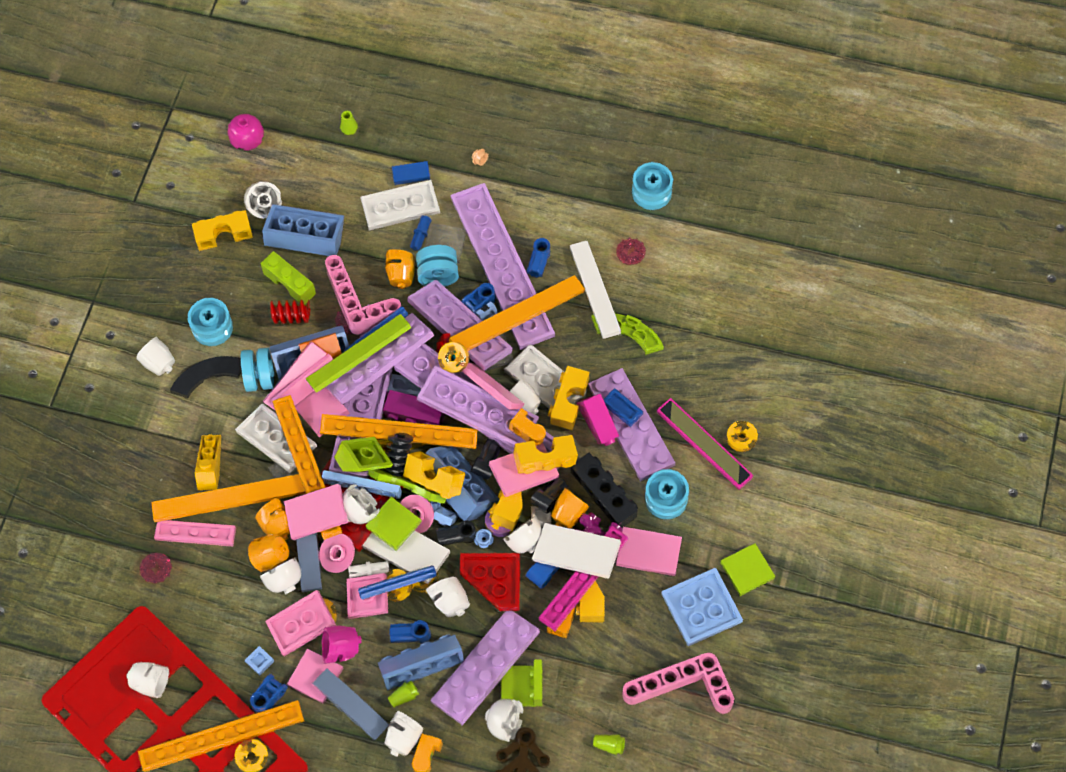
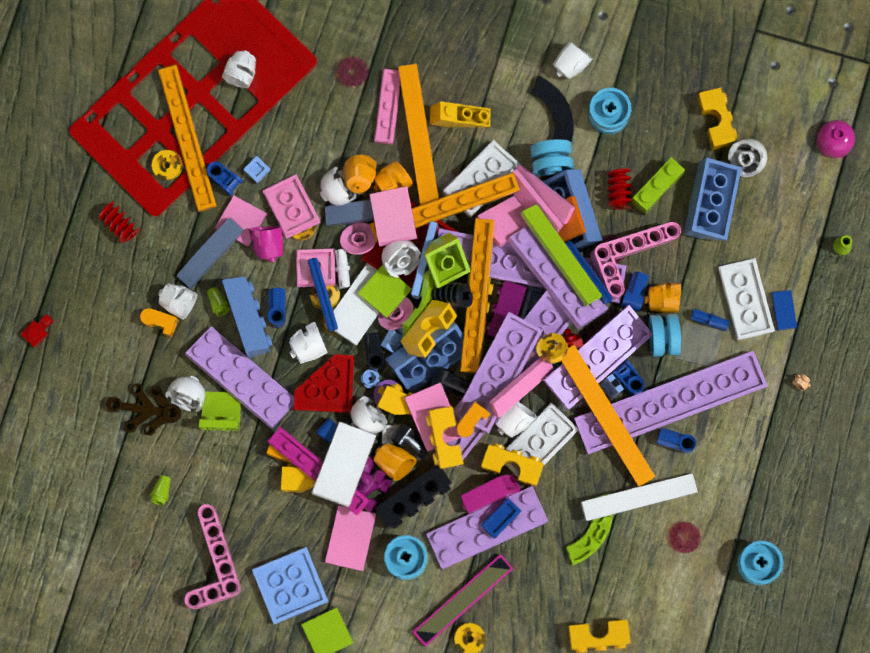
camera: 90 degrees right, 15 degrees up
none -> yellow arch [568,619,631,653]
none -> blue piece [621,271,649,312]

